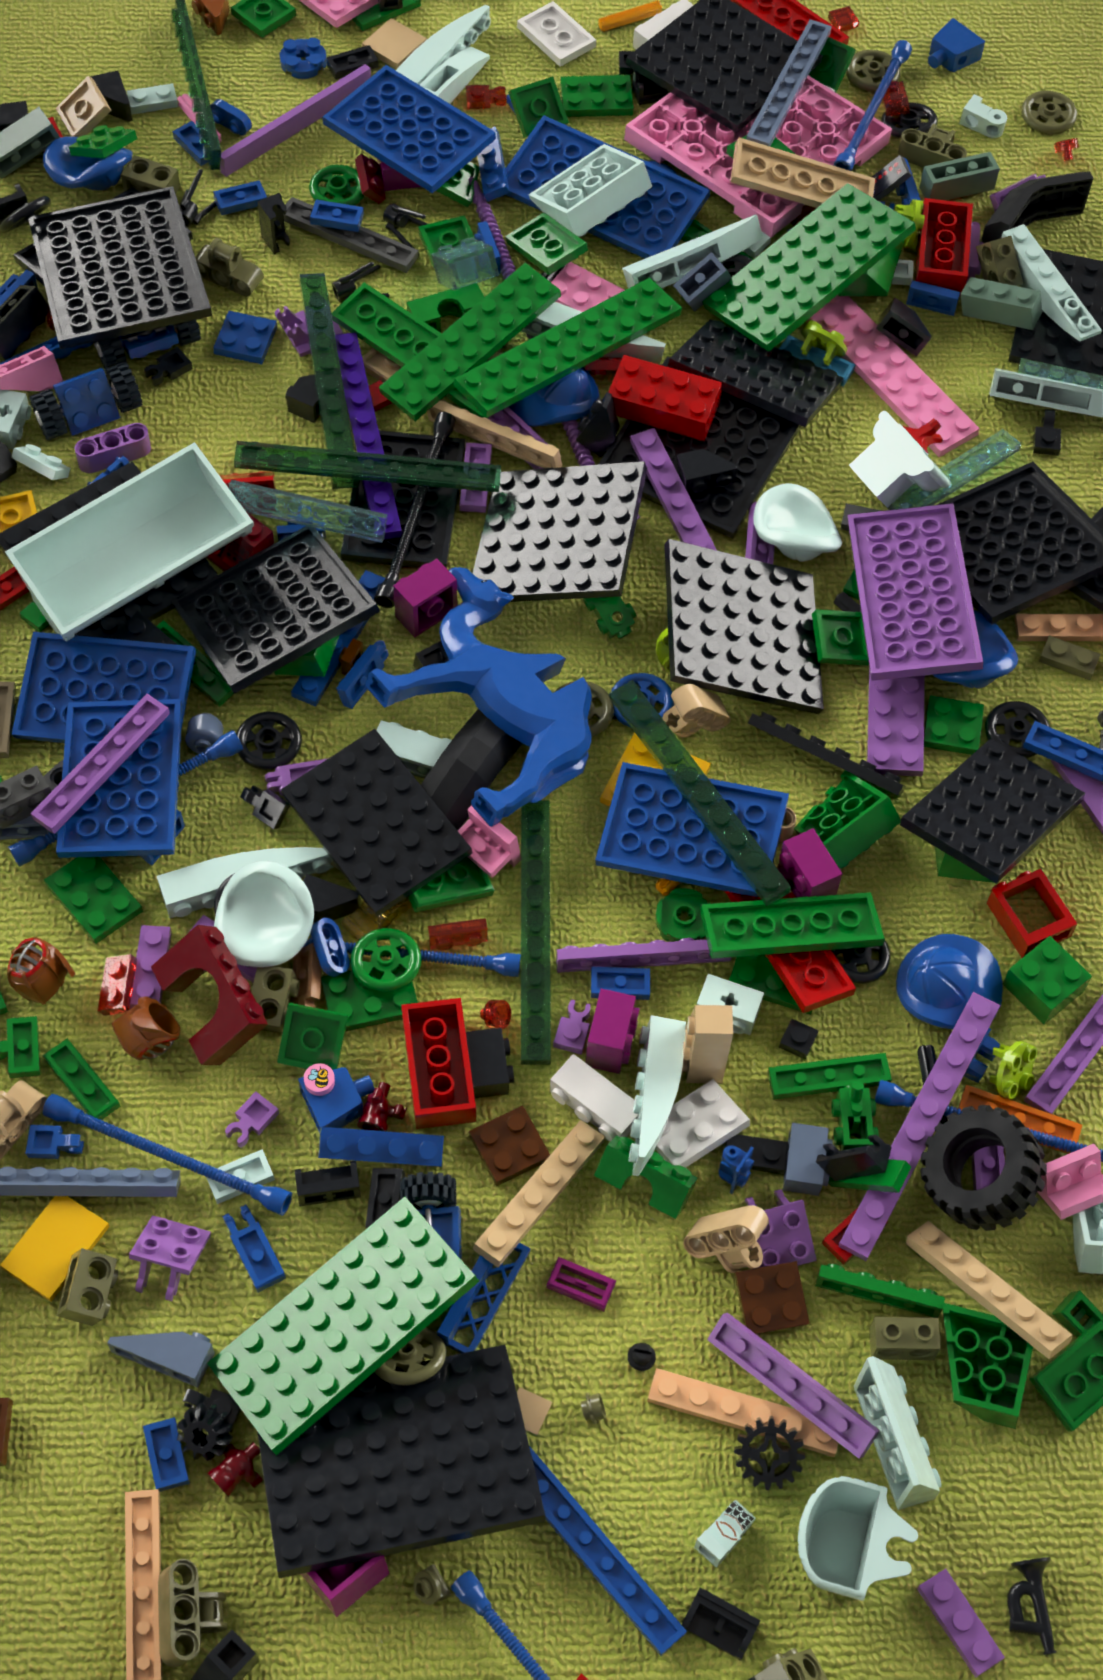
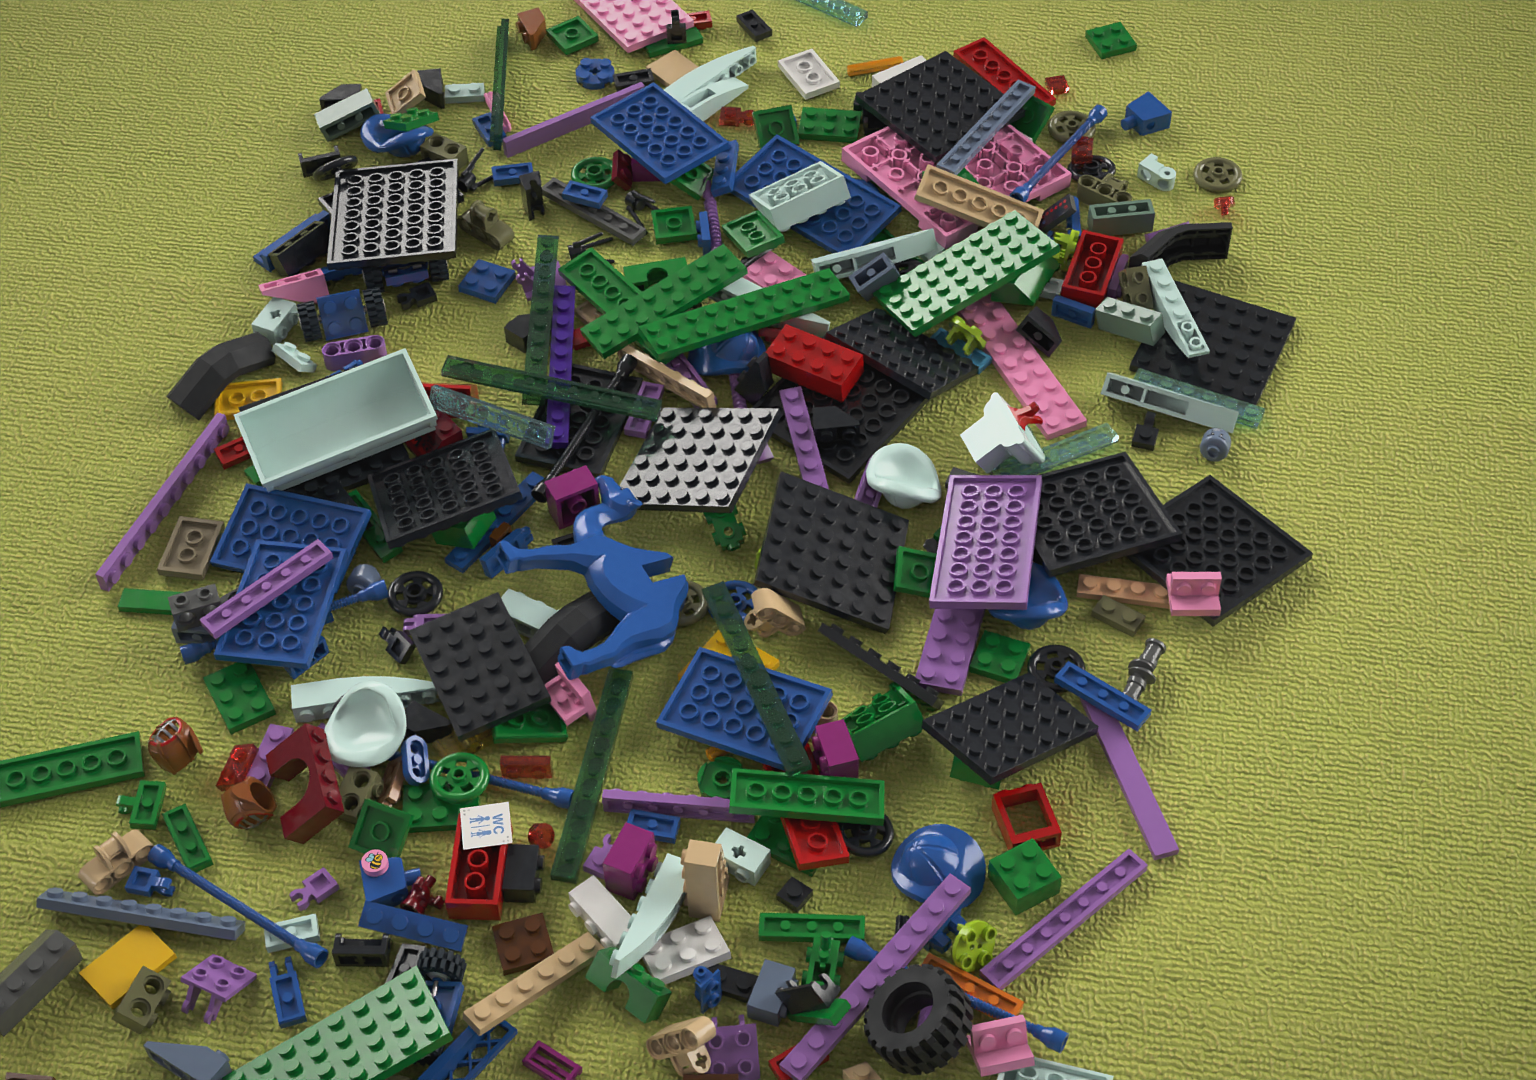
camera: 15 degrees right, 10 degrees down
blue plate [209,99,252,136] -> none
clear light blue brick [431,237,499,290] -> none
none -> white sticker [460,802,513,850]

